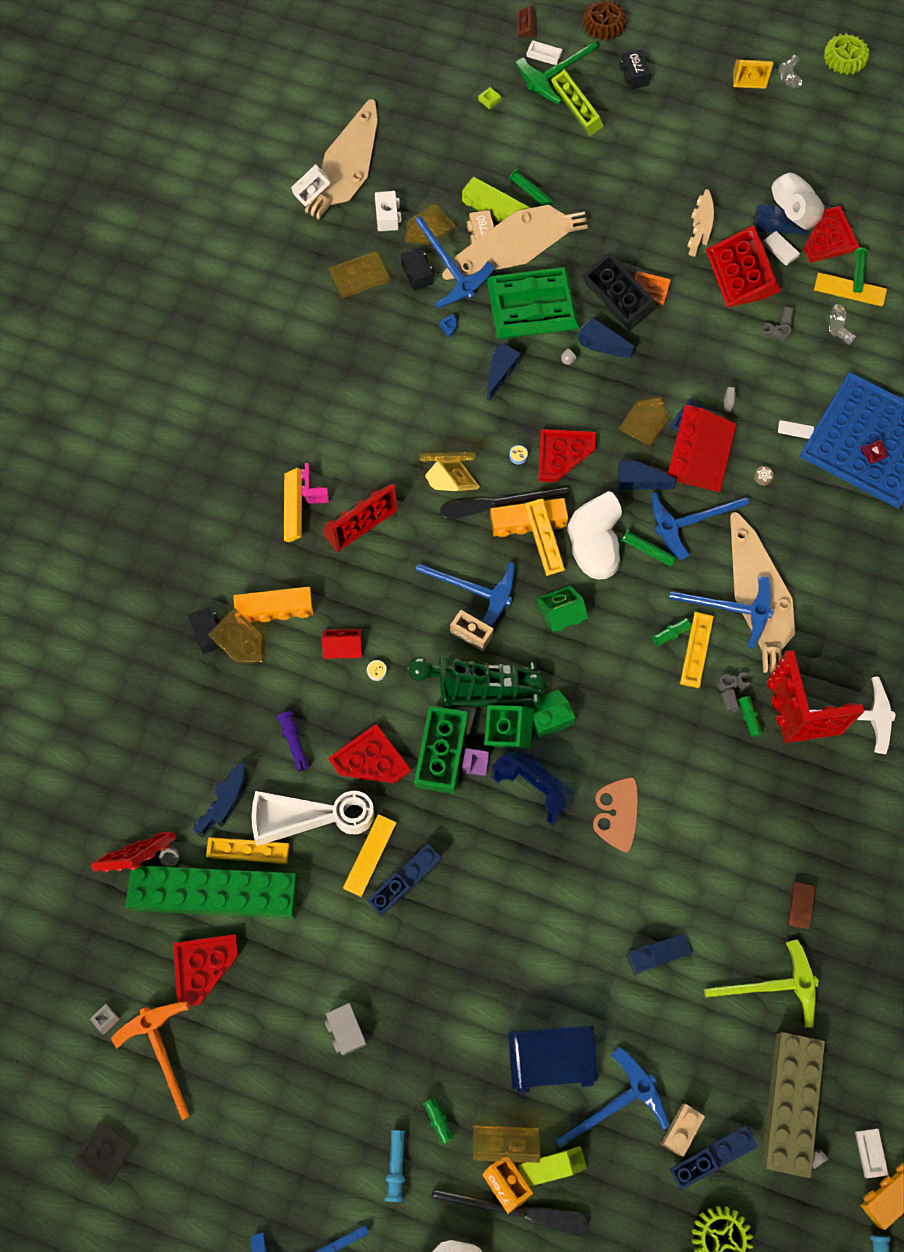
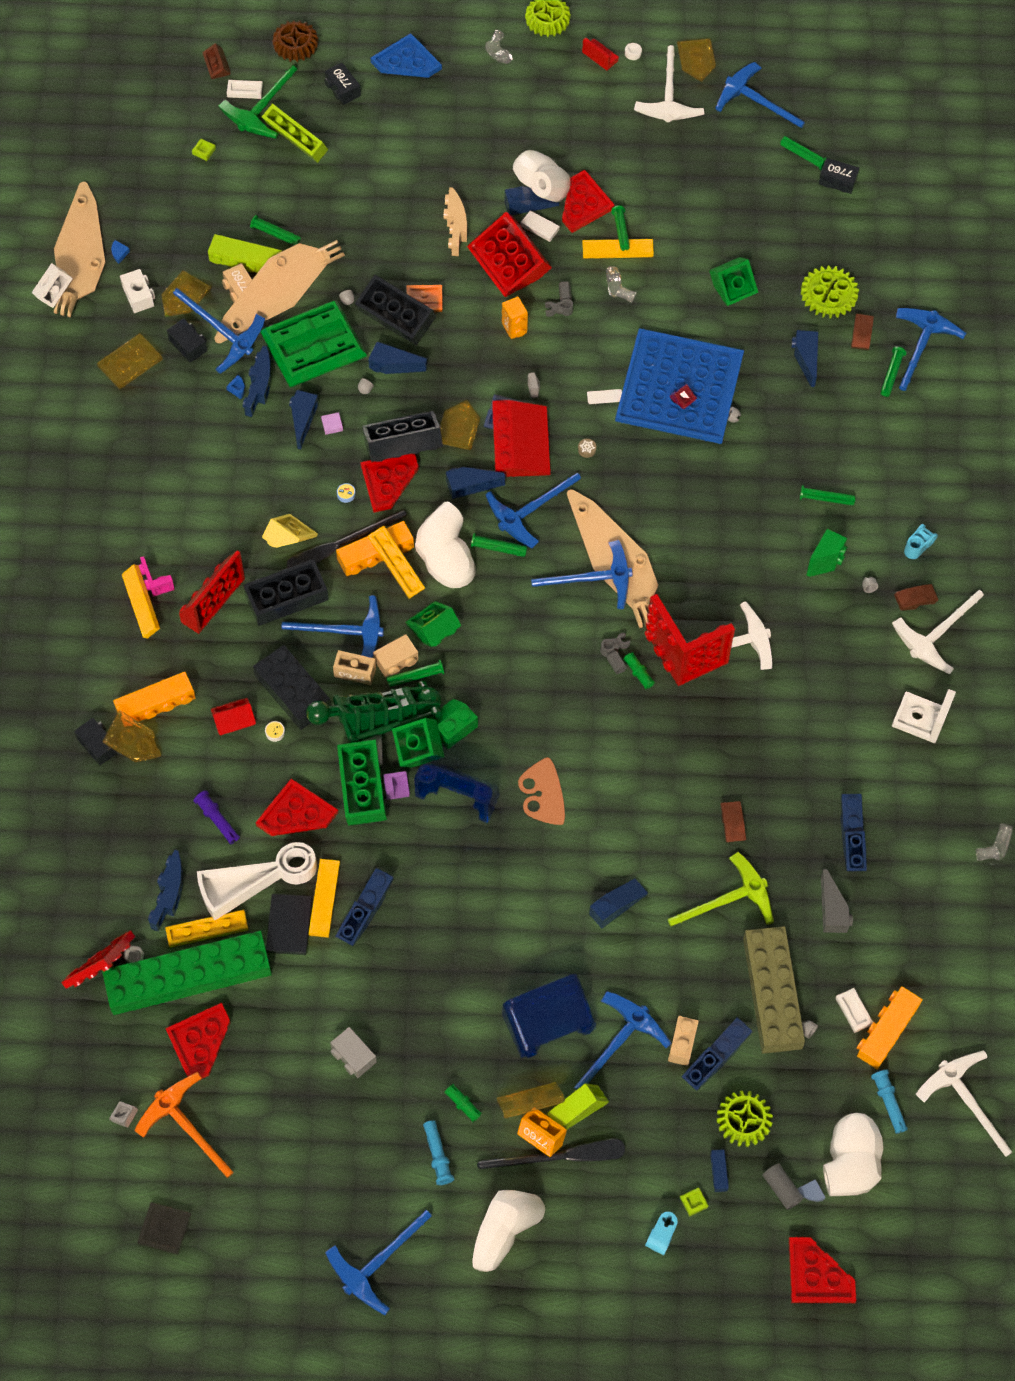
camera: 20 degrees left, 5 degrees down
clear yellow tile [420,452,476,461] -> none
green pin [653,618,691,647] -> none
yellow tile [680,612,714,688] -> none
yellow slope [733,60,773,88] -> none
none -> blue tile [111,240,130,263]
none -> dark blue slope [242,346,271,417]
none -> black brick [243,559,329,626]
none -> black brick [253,645,331,730]
none -> black tile [266,894,312,955]
none -> lavender tile [321,412,343,435]
none -> light grey hinge [339,290,355,305]
none -> black brick [362,411,443,462]
none -> blue plate [371,33,442,78]
none -> tan brick [373,634,418,678]
none -> green axle [387,660,444,687]
none -> light orange brick [502,297,528,339]
none -> red panel [582,38,619,70]
none -> dark grey slope [821,869,853,933]

